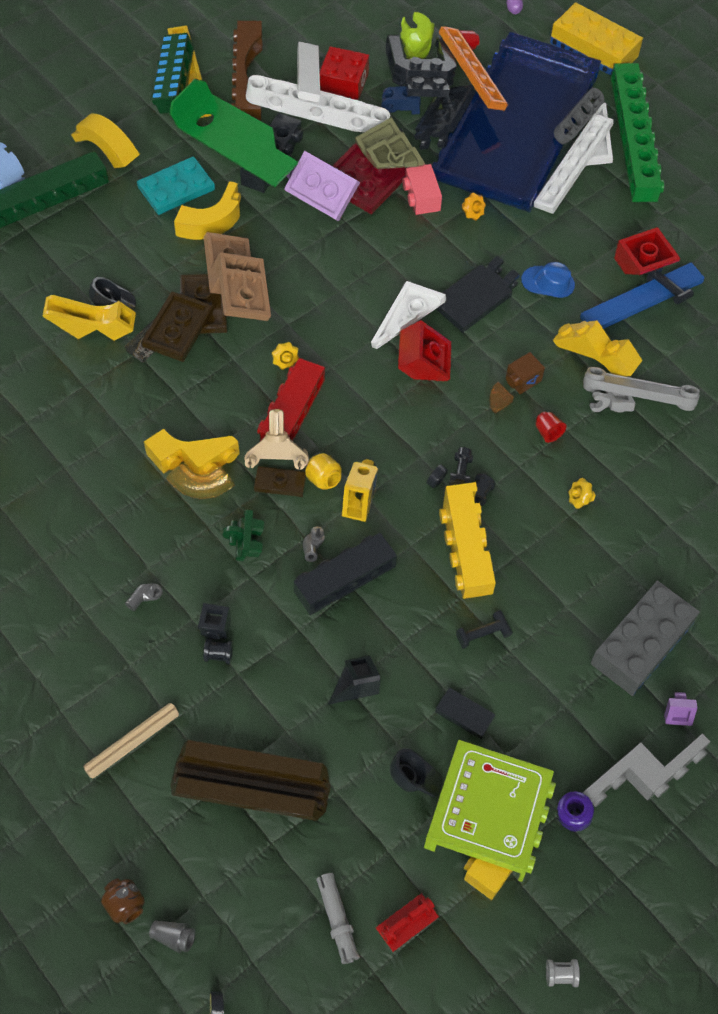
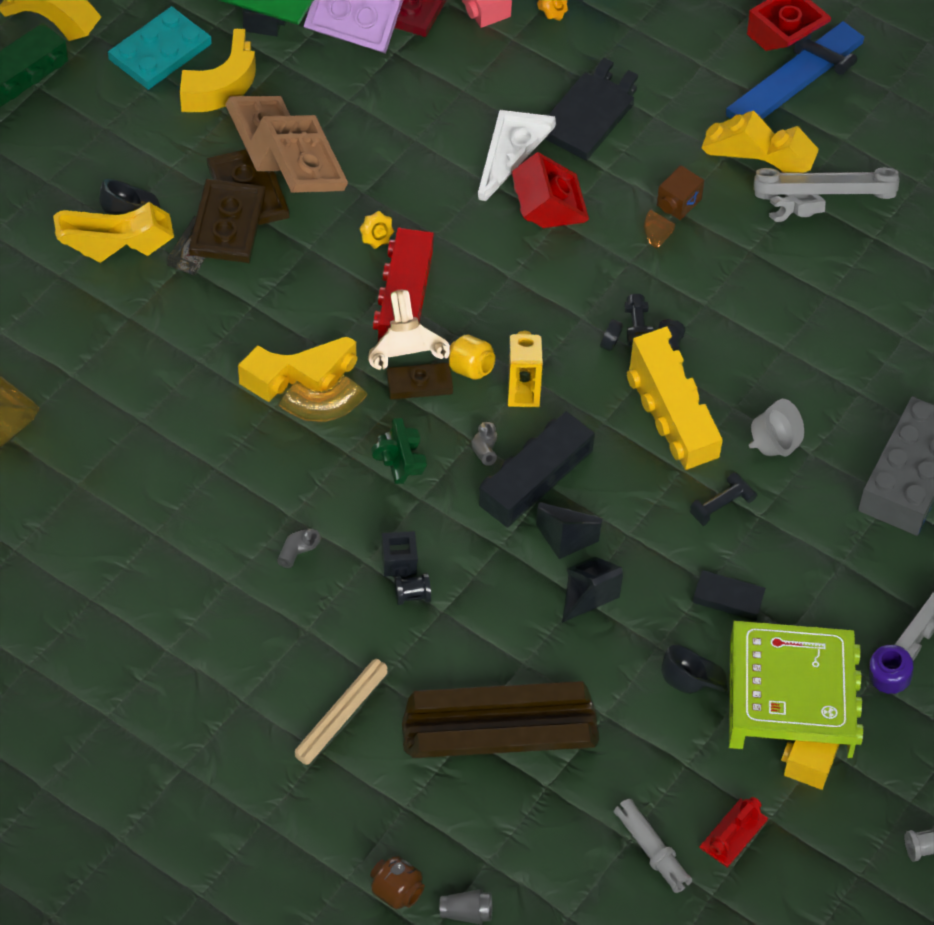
camera: 15 degrees left, 5 degrees down
blue piece [522,262,575,298] -> none
red hat [536,412,566,443] -> none
yellow piece [568,478,596,509] -> none
none -> black slope [536,502,603,559]
none -> light grey piece [748,398,804,457]

